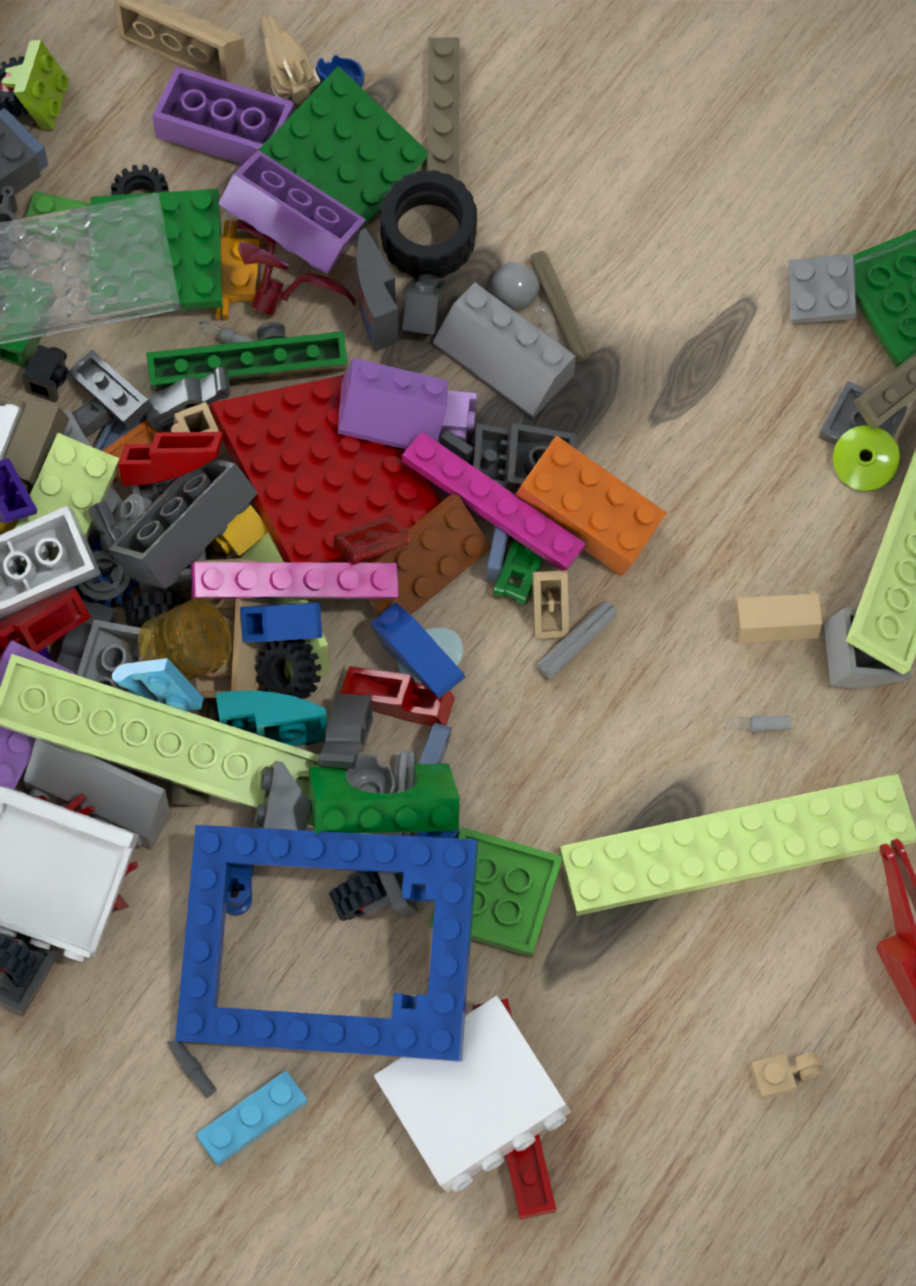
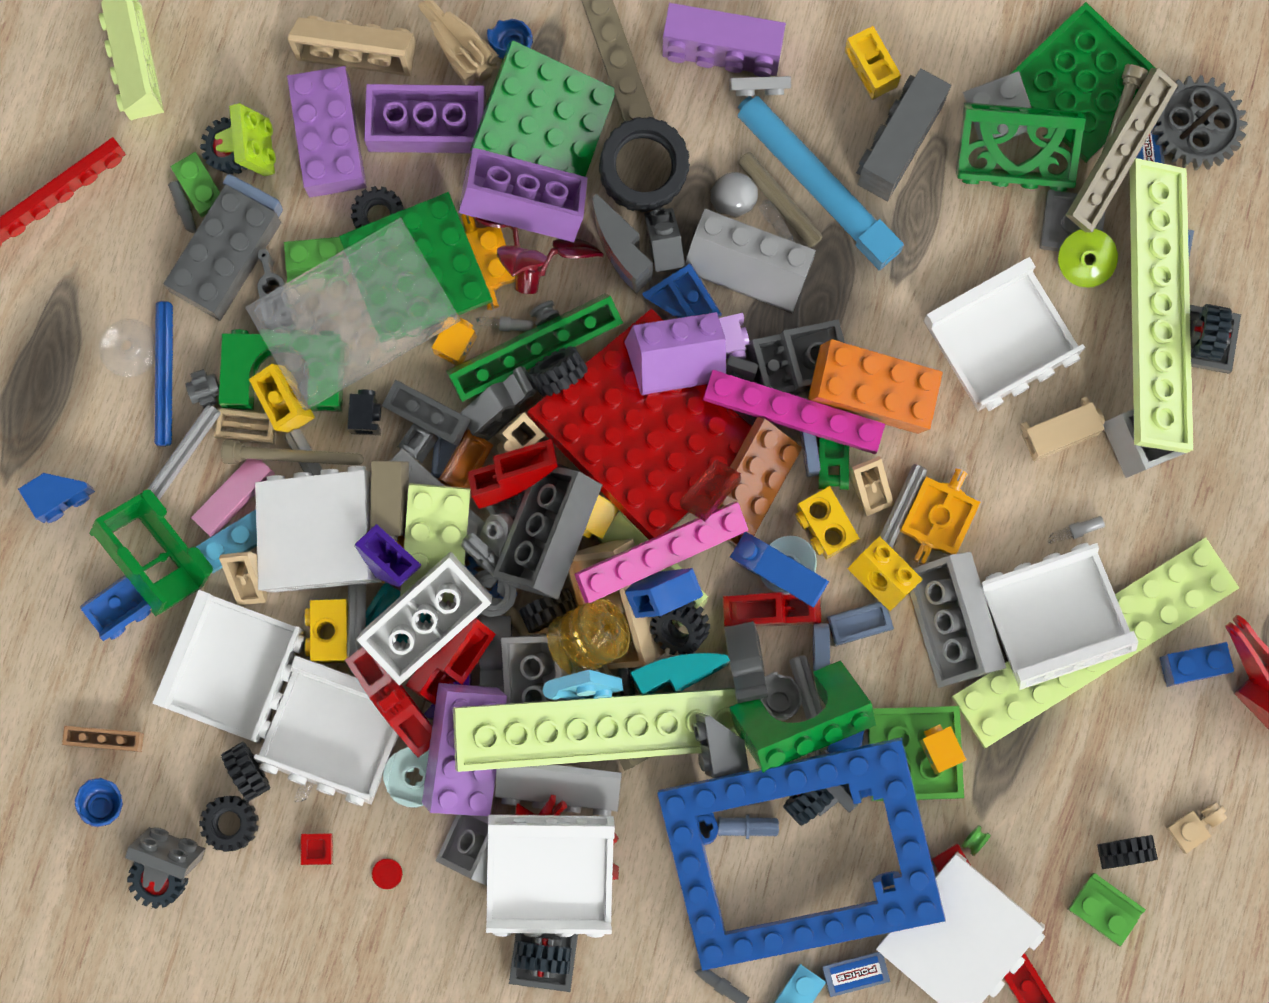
camera: 15 degrees left, 15 degrees up
none -> medium lavender brick [287,66,367,198]
none -> light orange brick [432,317,477,366]
none -> black tyre [528,346,588,397]
none -> blue wing [642,264,722,318]
none -> medium lavender brick [663,3,786,77]
none -> sand blue axle [718,815,779,839]
none -> light grey plate [729,76,791,96]
none -> dark azure brick [737,96,904,271]
none -> yellow brick [795,486,860,560]
none -> tile [822,952,890,997]
none -> sand blue tile [827,602,894,647]
none -> yellow brick [845,26,901,100]
none -> yellow brick [847,536,923,611]
none -> dark grey brick [856,68,952,202]
none -> light orange plate [900,468,981,565]
none -> light grey slope [910,552,1006,688]
none -> light orange brick [919,724,967,774]
none -> white panel [924,257,1085,411]
none -> green fence [956,102,1086,192]
none -> bright green bush [961,825,991,856]
none -> white panel [982,543,1138,690]
none -> bright green plate [1067,873,1146,946]
none -> black tyre [1097,835,1158,869]
none -> blue brick [1159,642,1234,687]

